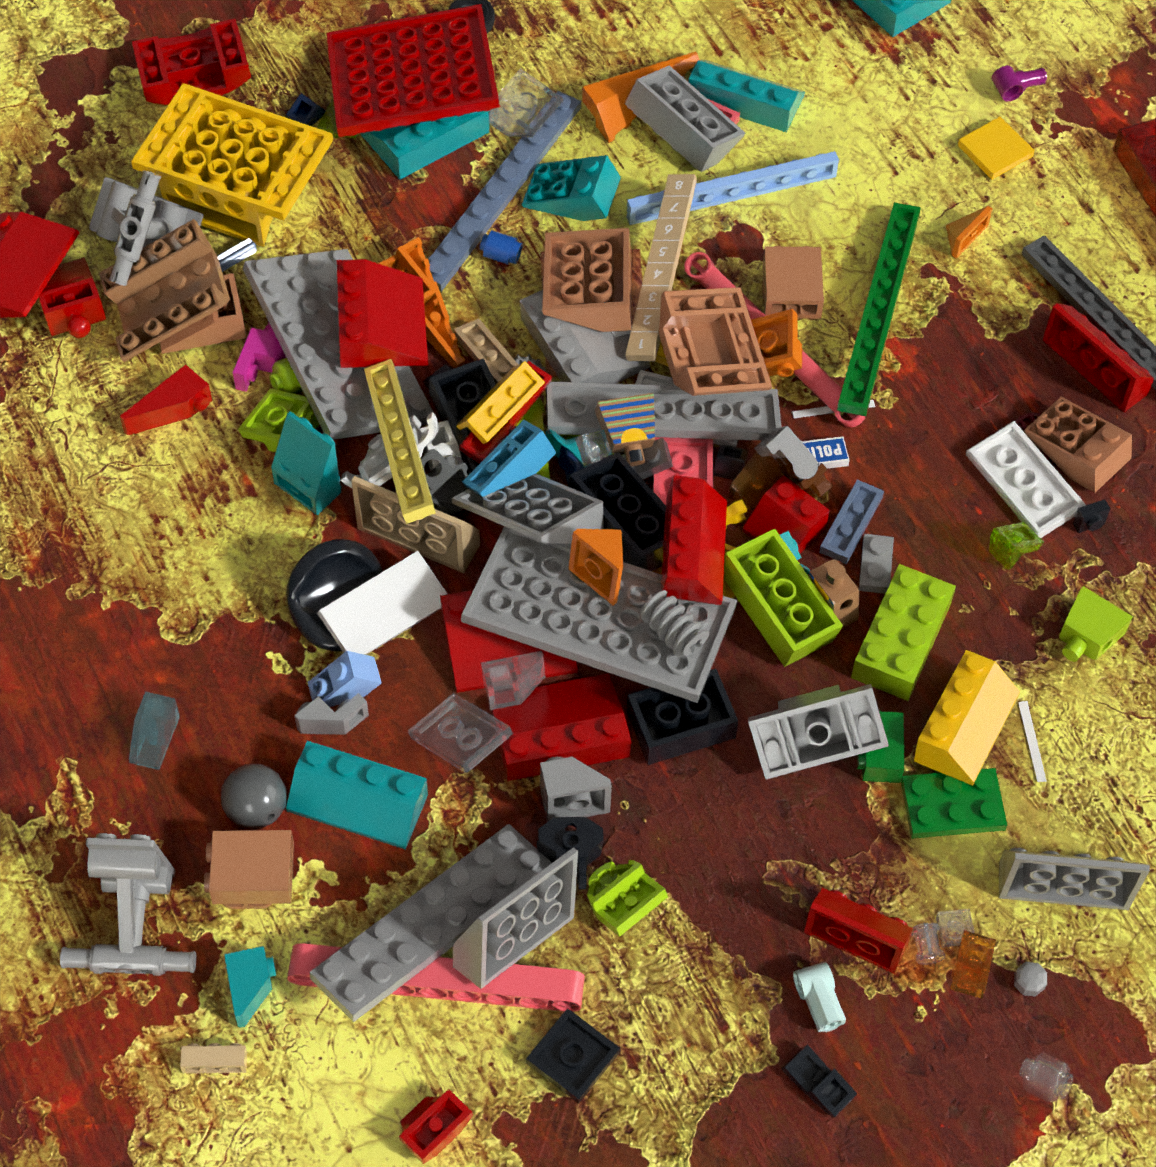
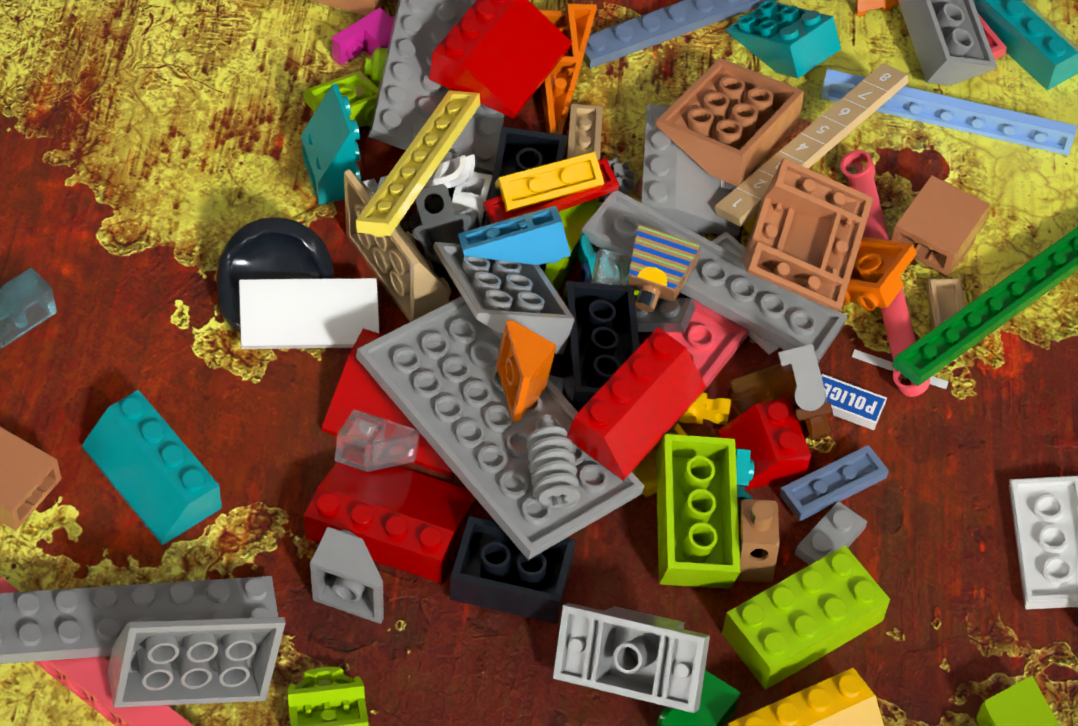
camera: 30 degrees right, 5 degrees down
red slope [120,364,212,436] -> none
dark grey piece [221,763,286,830] -> none
light grey slope [294,693,369,735] -> none
light blue slope [307,651,382,707] -> none
clear tile [408,693,513,773] -> none
blue brick [480,230,523,265] -> none
black hinge [536,817,604,889] -> none
black slope [713,445,749,481] -> none
clear neon green slope [989,522,1044,570] -> none
none -> tan tile [926,279,965,329]

